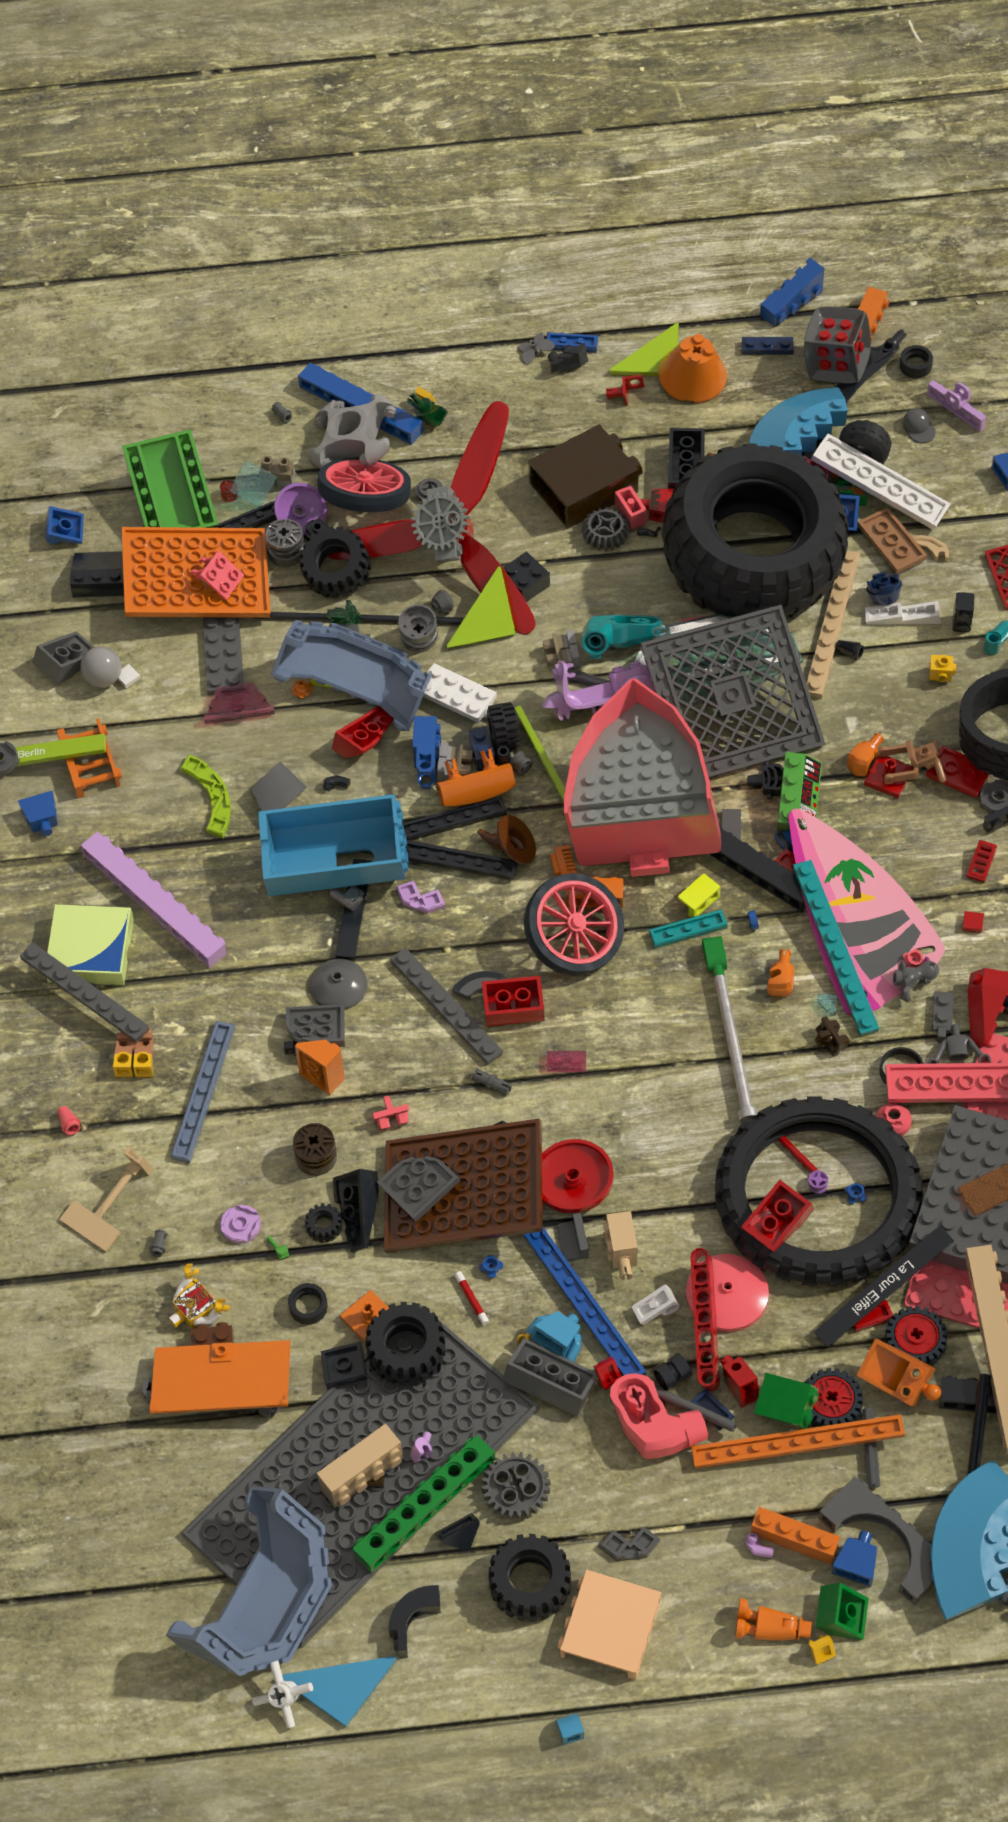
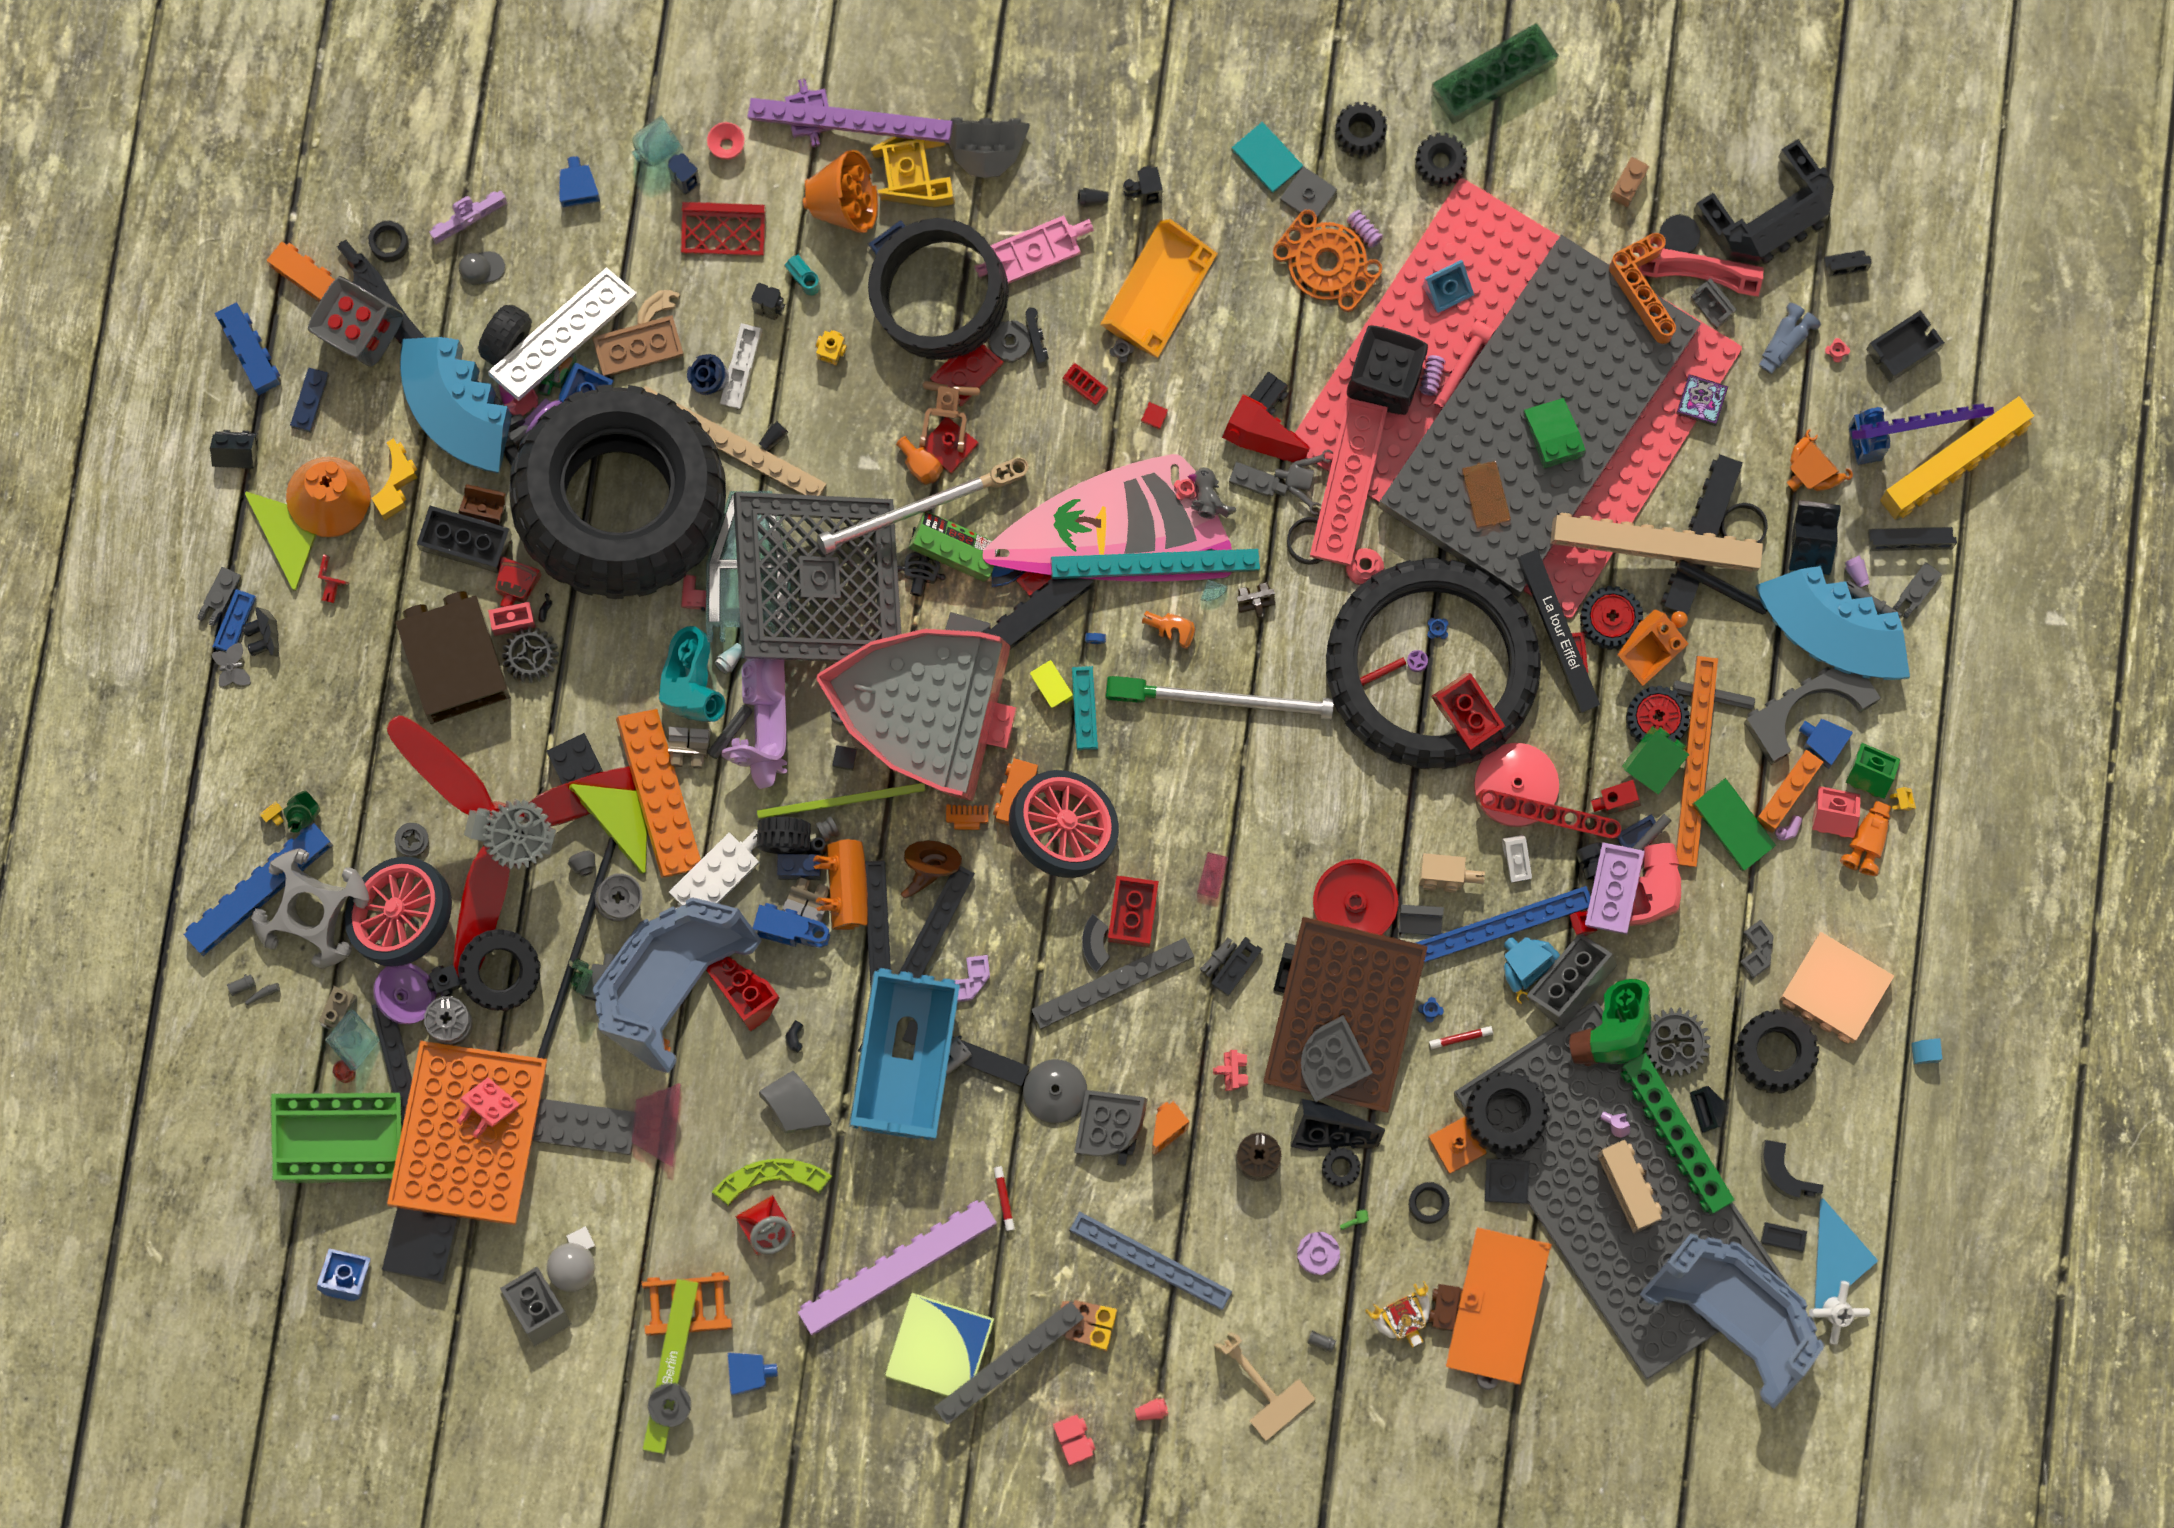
camera: 80 degrees left, 20 degrees up
none -> dark grey hinge [197,567,242,627]
none -> black brick [210,430,258,469]
none -> dark grey helmet [245,983,280,1005]
none -> yellow arch [372,438,417,520]
none -> orange plate [616,709,701,878]
none -> piece [735,1195,795,1256]
none -> flat silver piece [817,457,1028,555]
none -> red bar [994,1166,1015,1231]
none -> coral piece [1053,1415,1096,1466]
none -> black plate [1211,937,1263,997]
none -> green piece [1569,979,1652,1066]
none -> lavender plate [1585,843,1645,935]
none -> green tile [1692,778,1776,871]
none -> black tile [1760,1222,1807,1253]
none -> coral slope [1812,786,1860,838]

